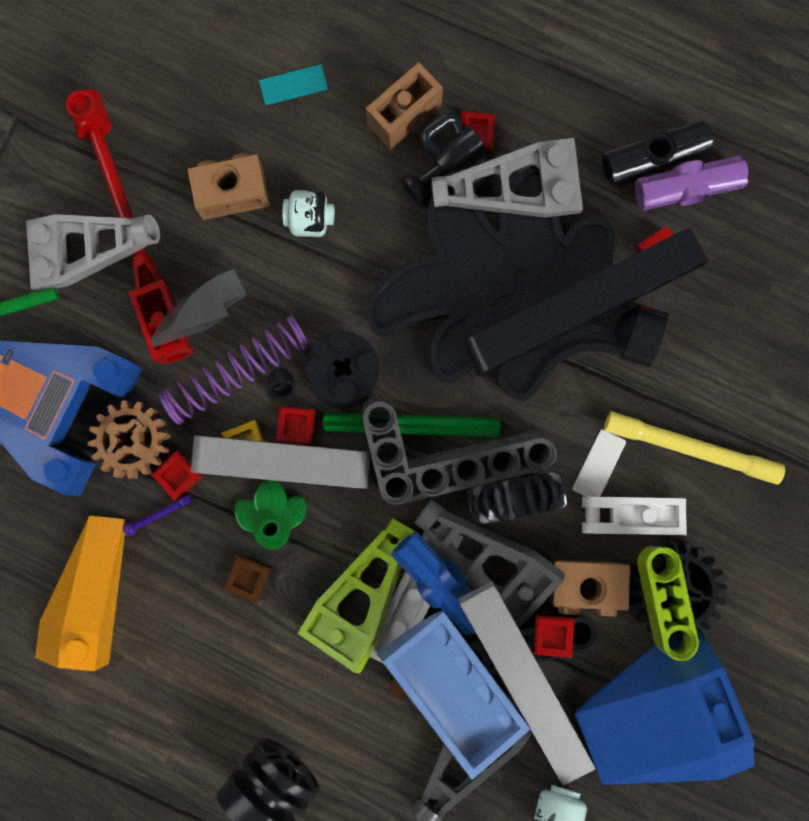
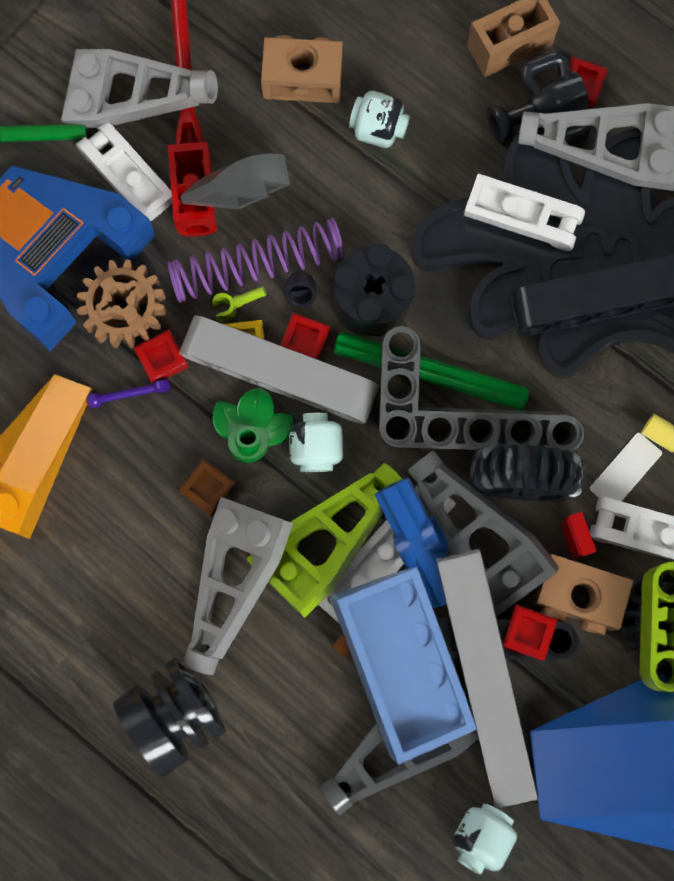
camera: 10 degrees right, 5 degrees down
none -> white plate [76,122,172,222]
none -> light grey plate [182,497,293,675]
none -> lime hand [212,286,267,322]
none -> light aqua head [289,413,343,472]
none -> white plate [464,174,585,251]
none -> red tile [560,512,597,560]

